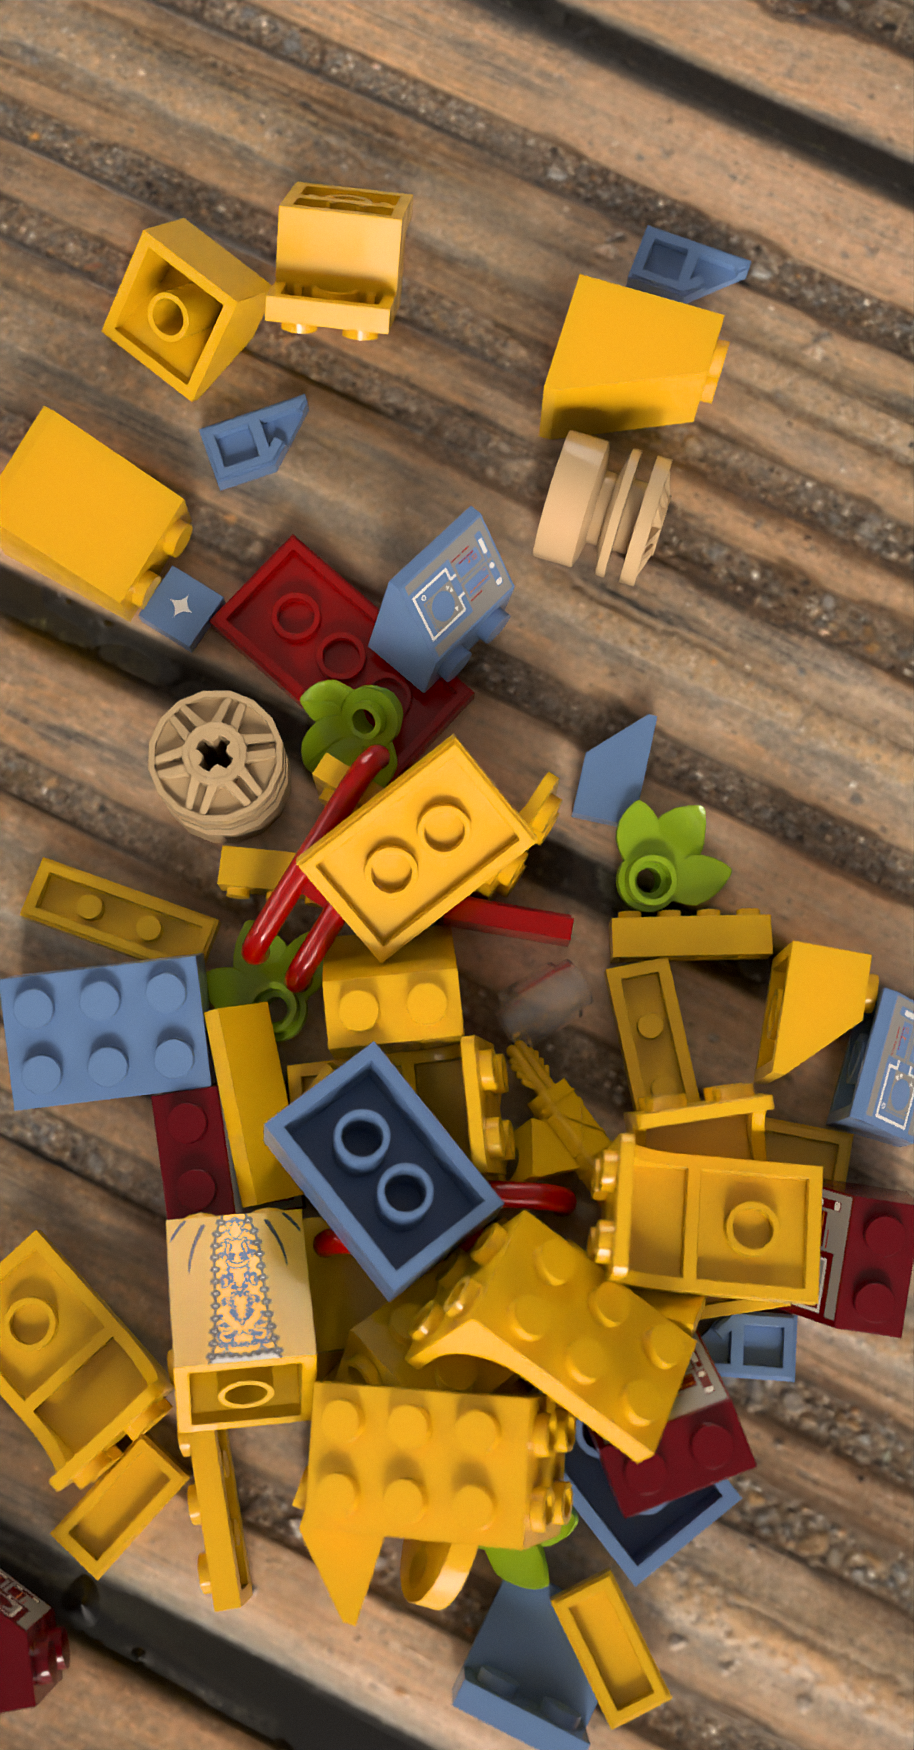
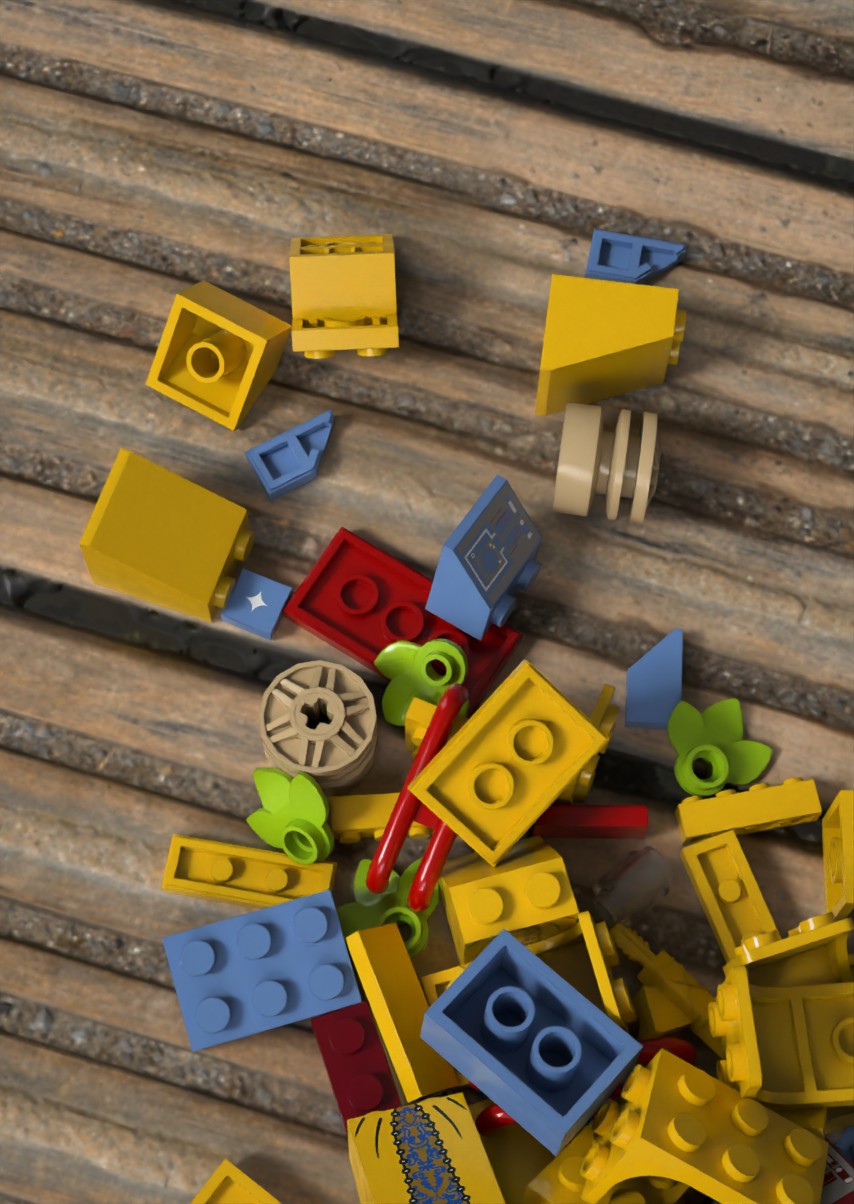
camera: 10 degrees left, 10 degrees down
none -> lime plate [246,767,334,865]

